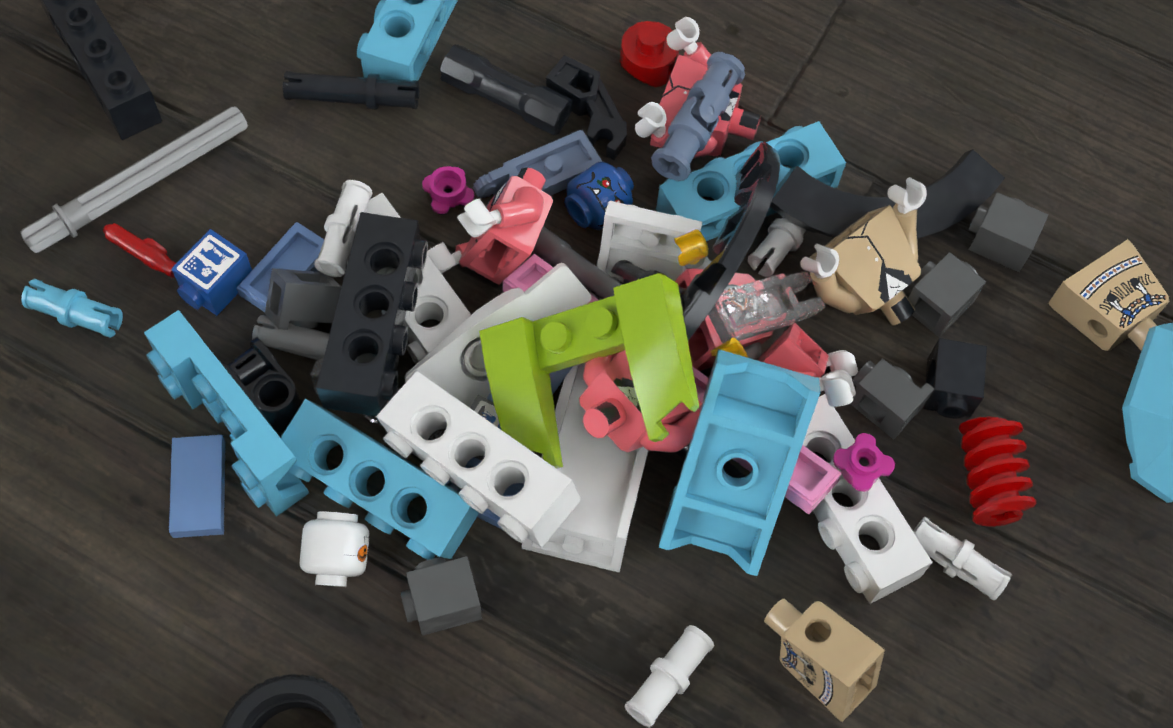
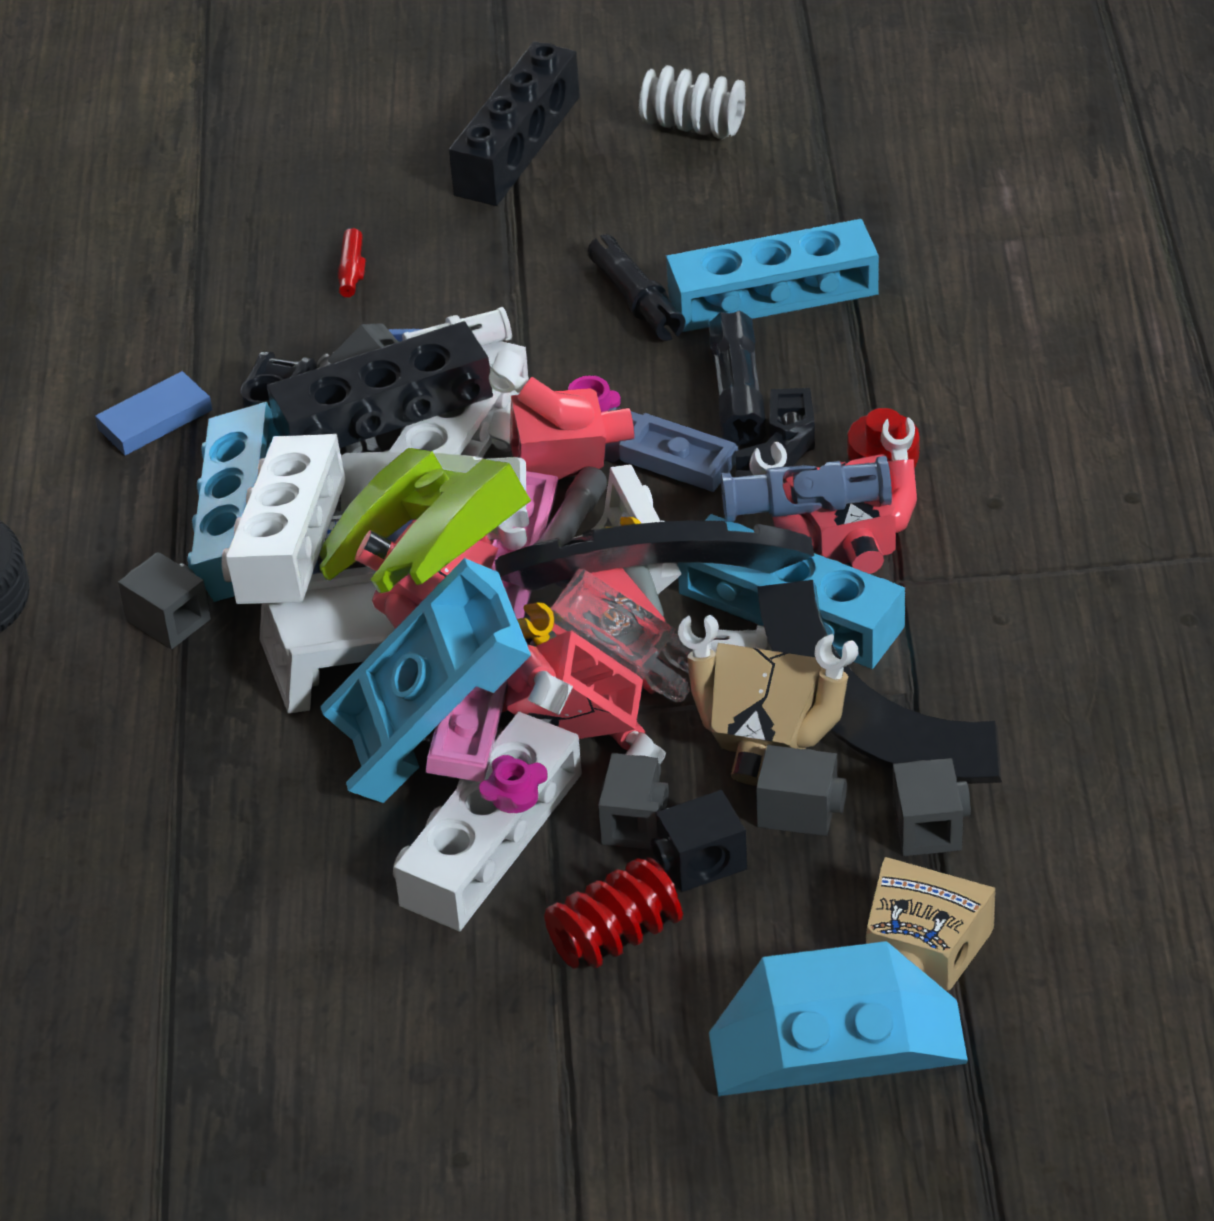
camera: 65 degrees right, 20 degrees down
light grey axle [21,106,248,253] -> none
medium azure pin [21,279,123,338] -> none
medium azure piece [144,310,309,517] -> none
blue brick [172,229,252,316] -> none
white head [299,511,369,587] -> none
blue head [565,162,634,230] -> none
white pin [625,625,714,728] -> none
tan torso [764,599,885,722] -> none
white pin [913,517,1012,601] -> none

